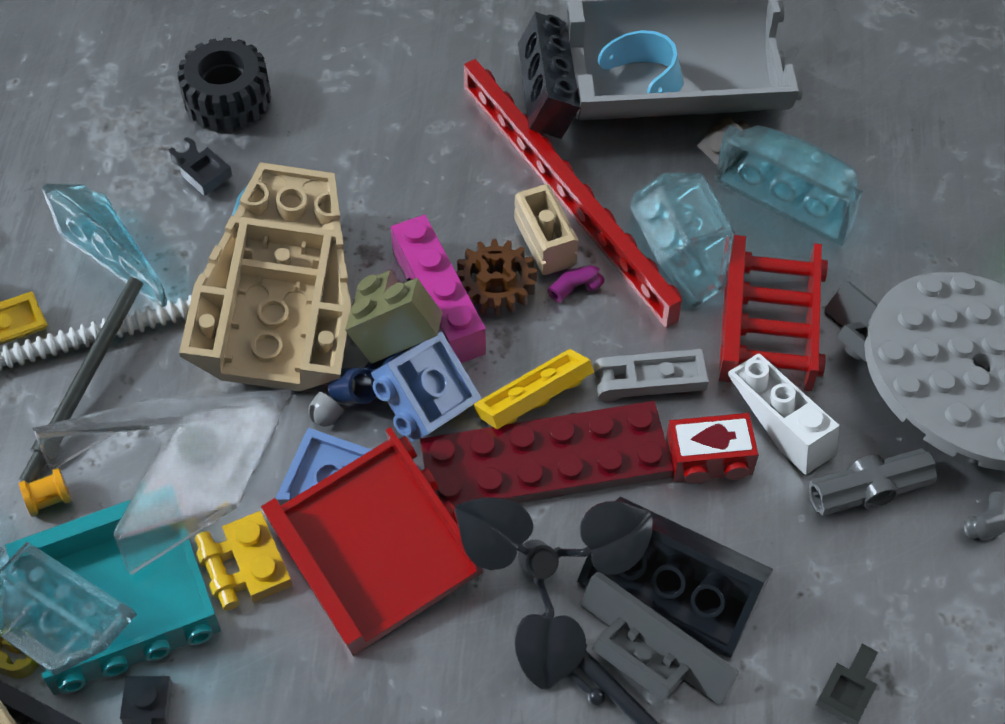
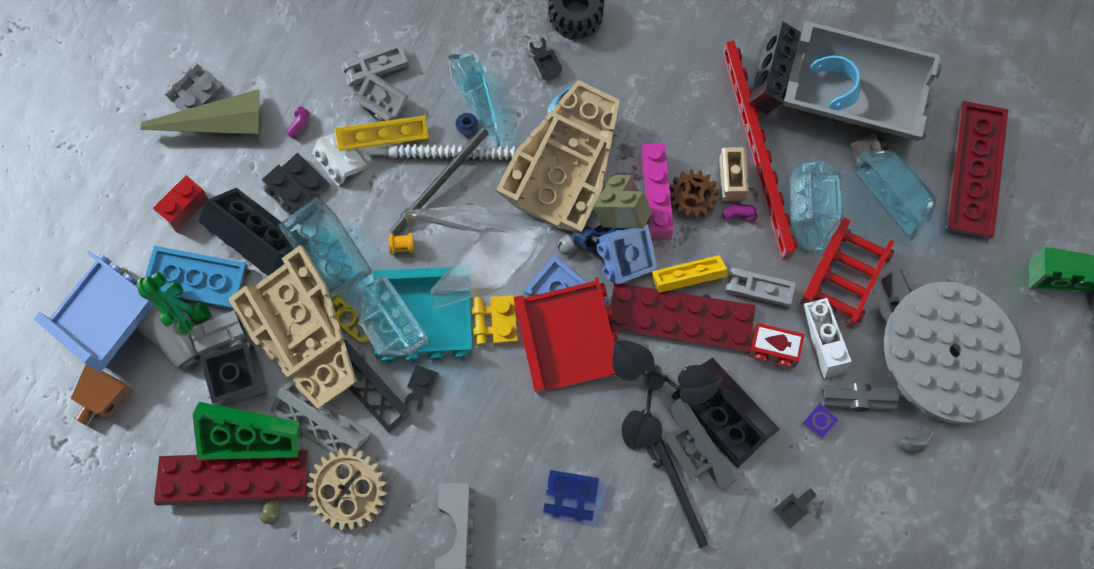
camera: 20 degrees right, 15 degrees up
none -> dark blue plate [455,113,479,135]
none -> dark purple tile [803,404,838,439]
none -> dark red plate [945,101,1009,239]

